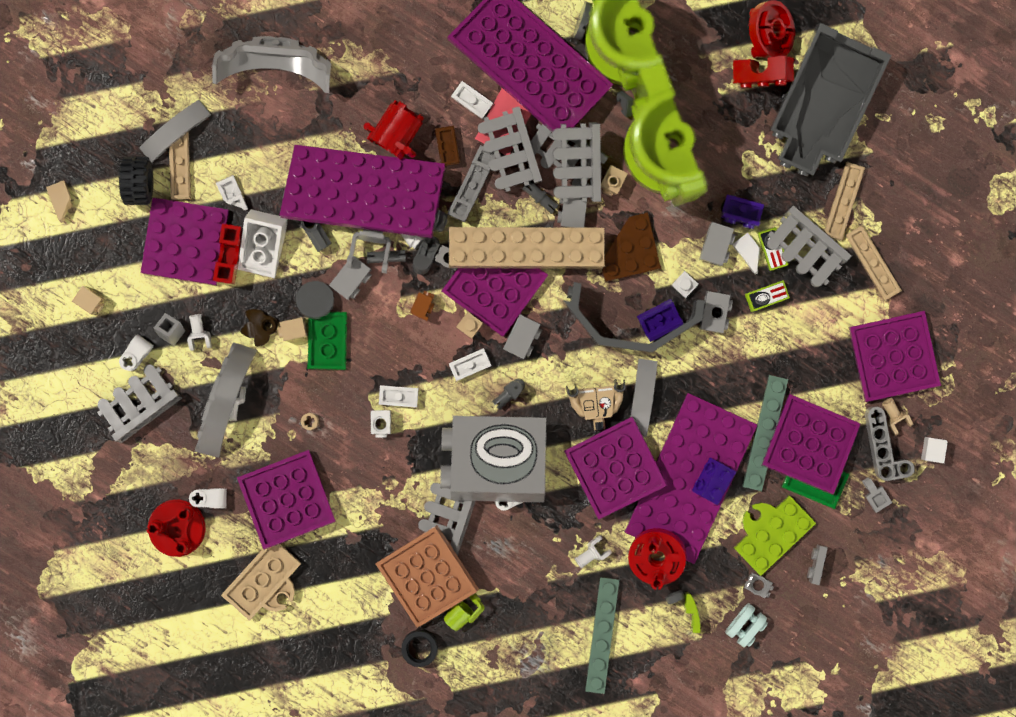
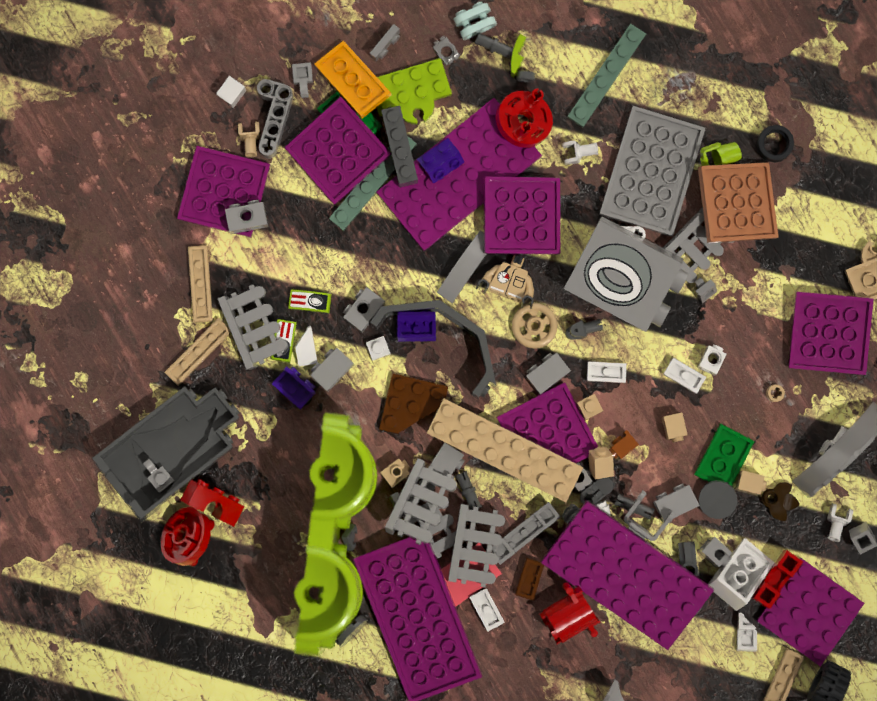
camera: 155 degrees left, 5 degrees down
none -> light grey plate [143,459,175,494]
none -> light grey brick [225,200,268,234]
none -> light orange plate [314,41,391,119]
none -> dark grey brick [381,106,418,187]
none -> dark grey pin [475,32,514,59]
none -> tan plate [512,303,558,349]
none -> tan brick [589,447,614,480]
none -> light grey plate [599,106,705,237]
none -> tan brick [662,413,688,443]
none -> light grey tile [695,277,717,303]
none -> light grey brick [698,537,732,567]

